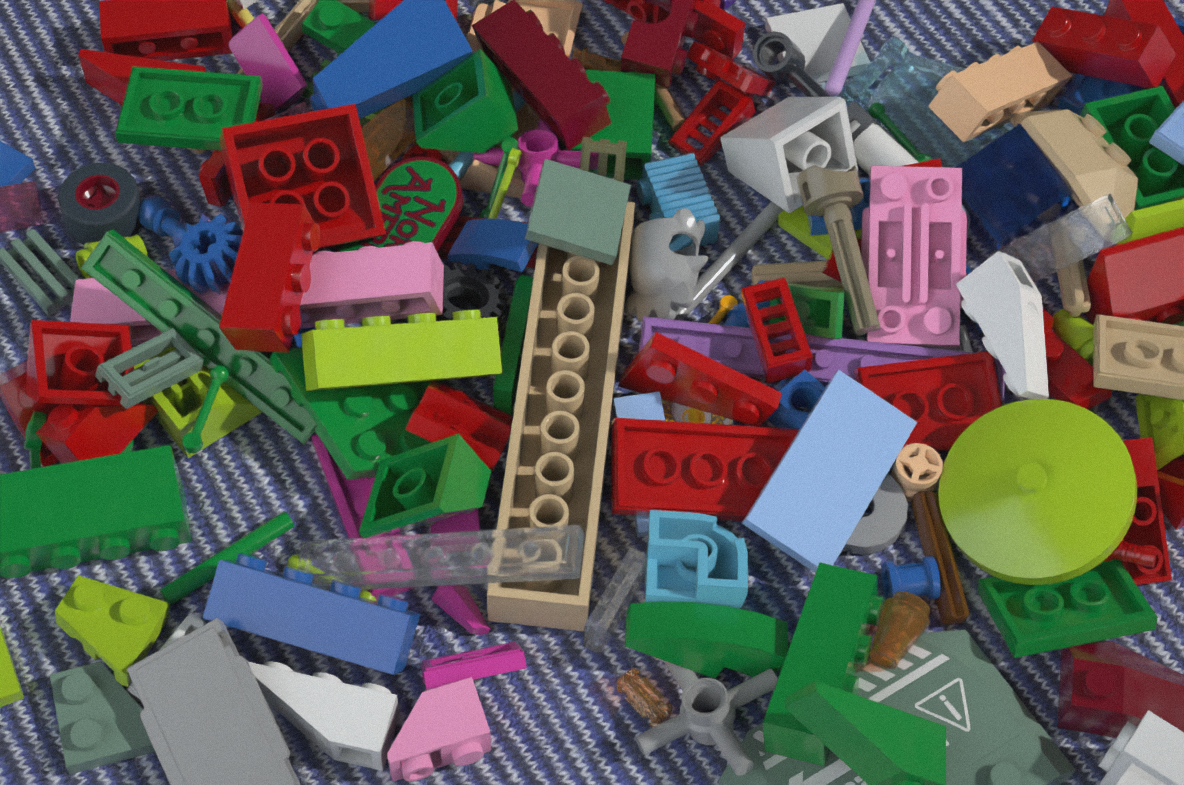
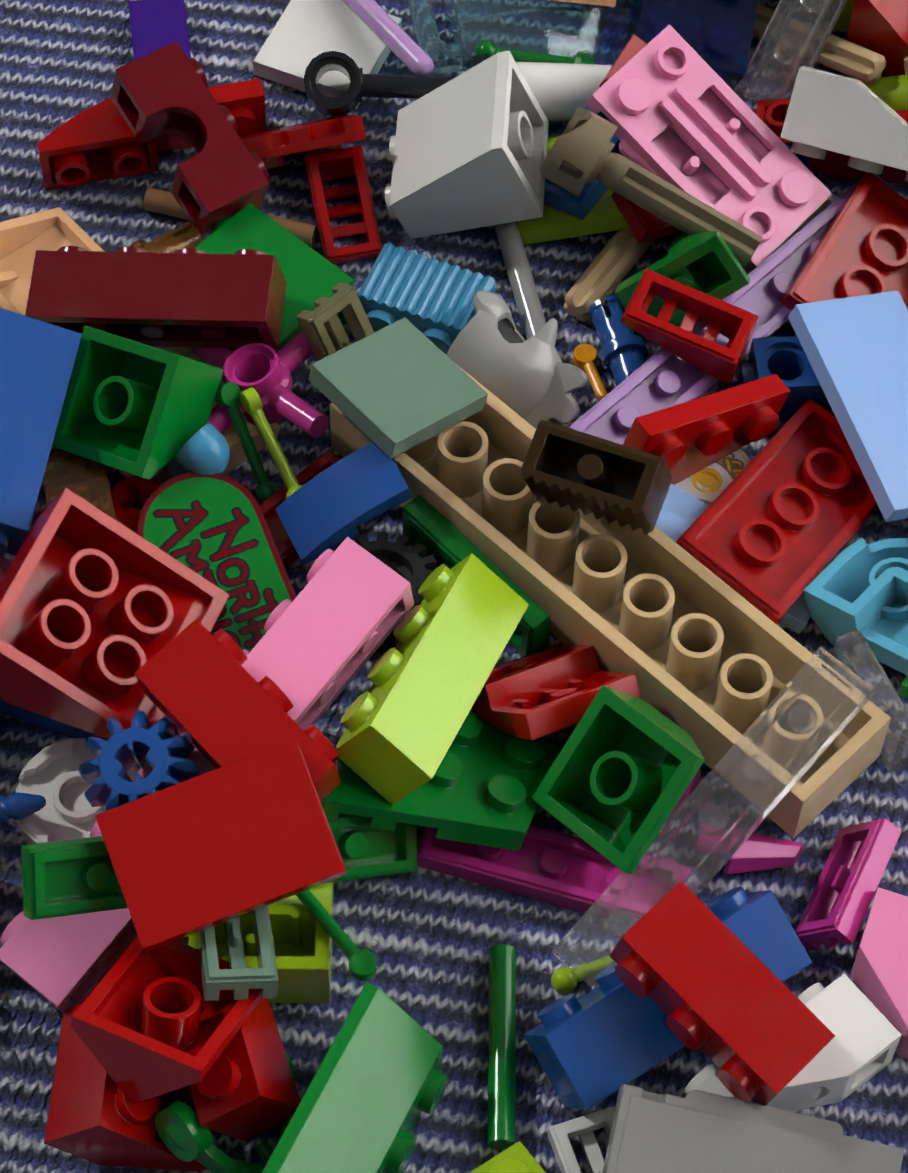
camera: 50 degrees left, 0 degrees up
none -> red tile [95,738,348,952]
none -> dark azure hinge [175,423,230,475]
none -> dark brown brick [520,420,672,535]
none -> red brick [610,881,835,1106]

